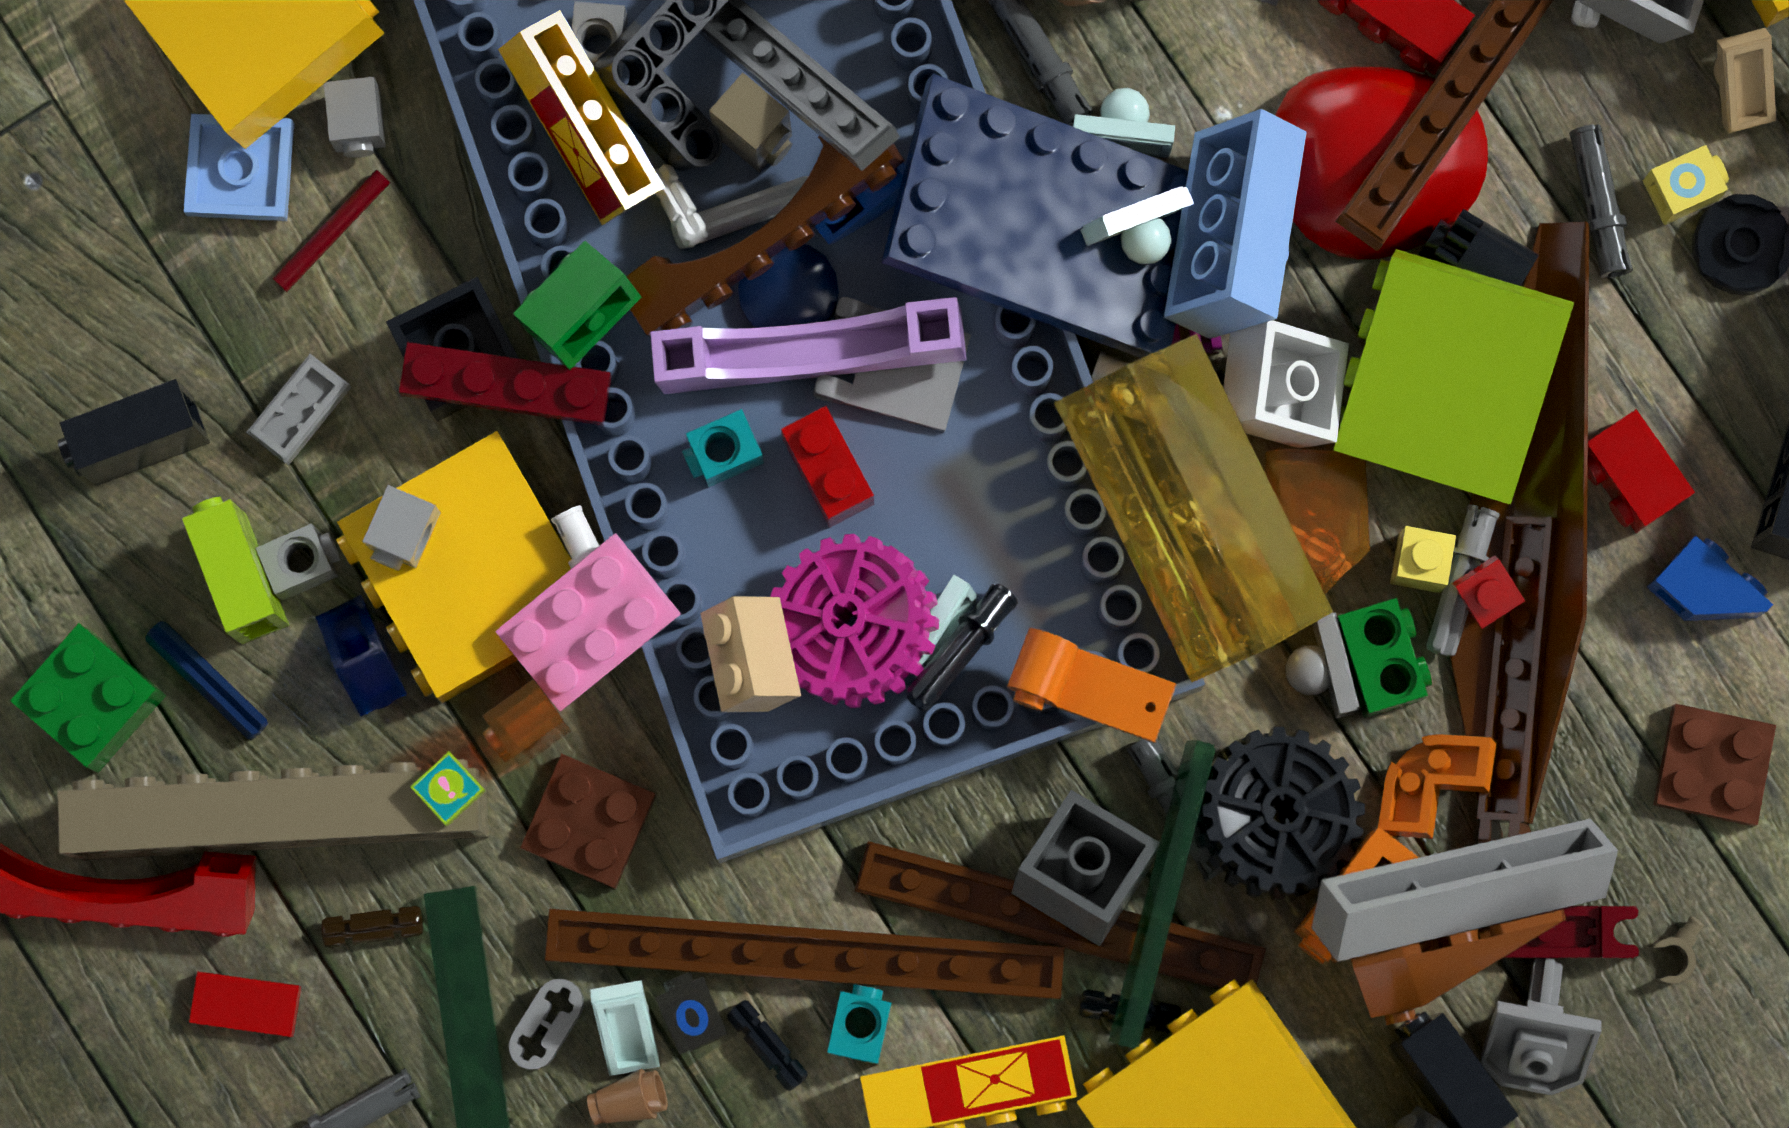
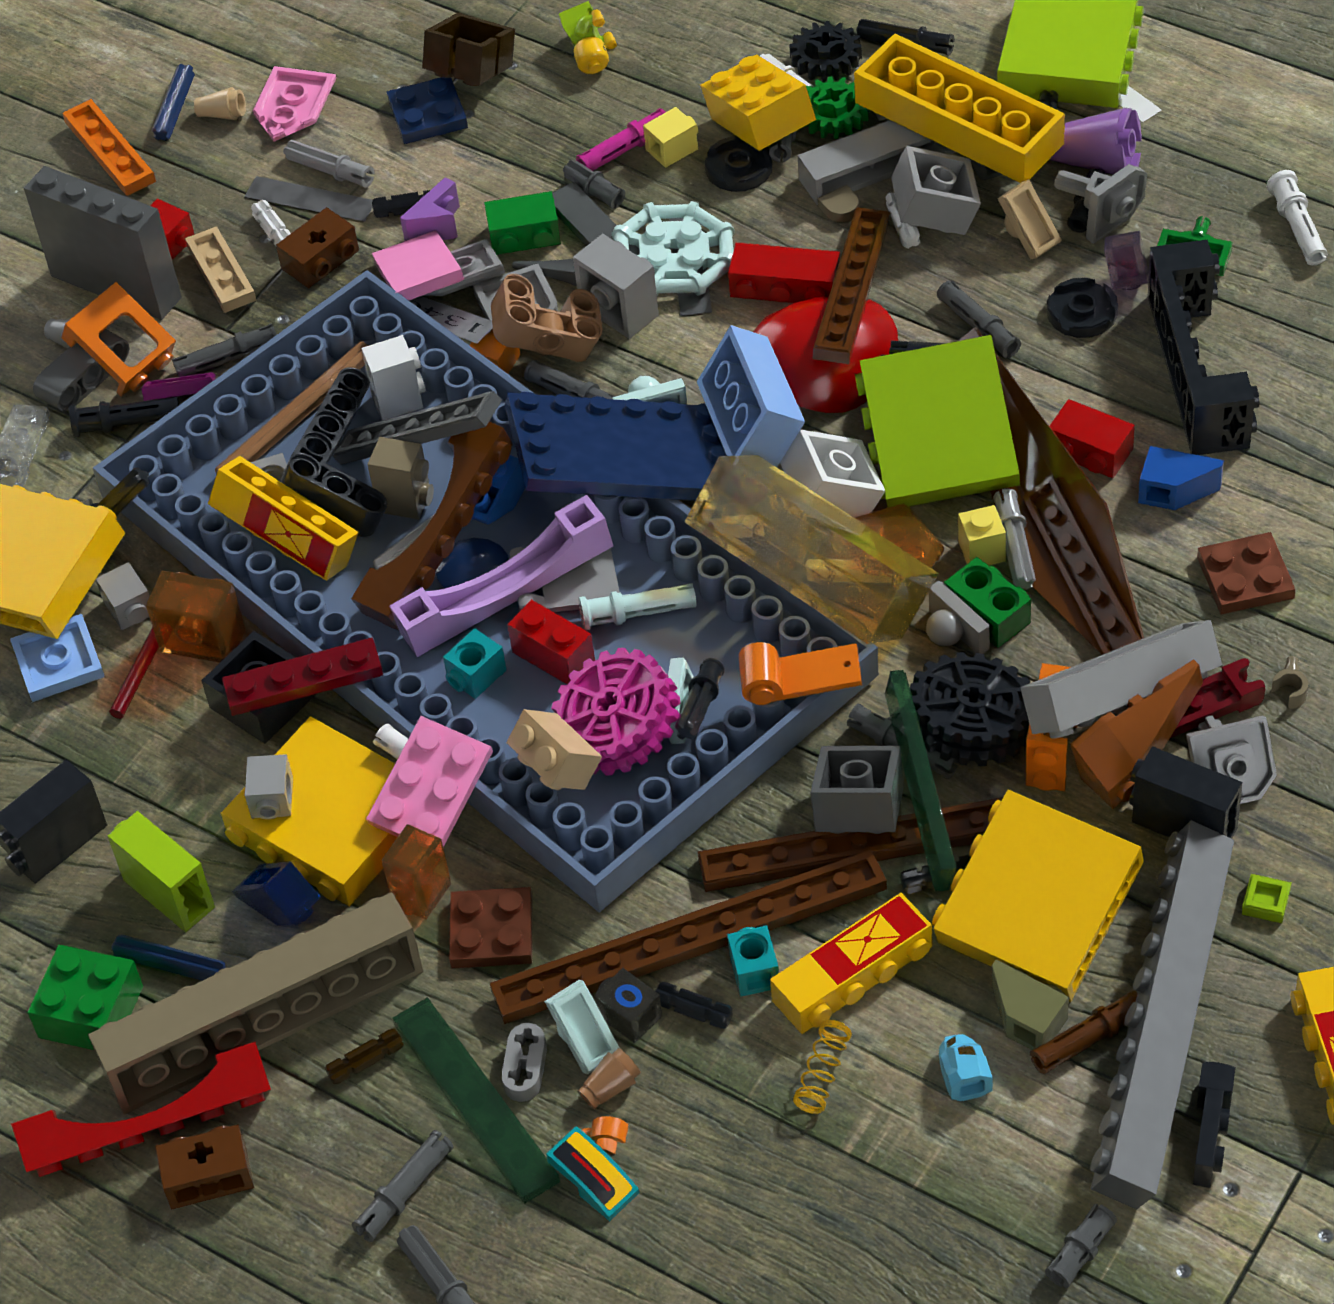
camera: 20 degrees left, 30 degrees down
red tile [189,971,302,1037] -> none
light grey plate [246,354,352,466] -> none
light grey brick [255,523,341,601] -> none
tile [410,751,486,827] -> none
green brick [513,241,642,370] -> none
white axle [654,164,708,248] -> none
light aqua tile [1081,186,1193,264] -> none
orange plate [1378,734,1496,839] -> none
red plate [1451,555,1525,629] -> none
light yellow brick [1643,145,1729,225] -> none
none -> clear orange brick [146,570,246,663]
none -> reddish brown brick [155,1124,254,1210]
none -> light aqua pin [578,583,696,631]

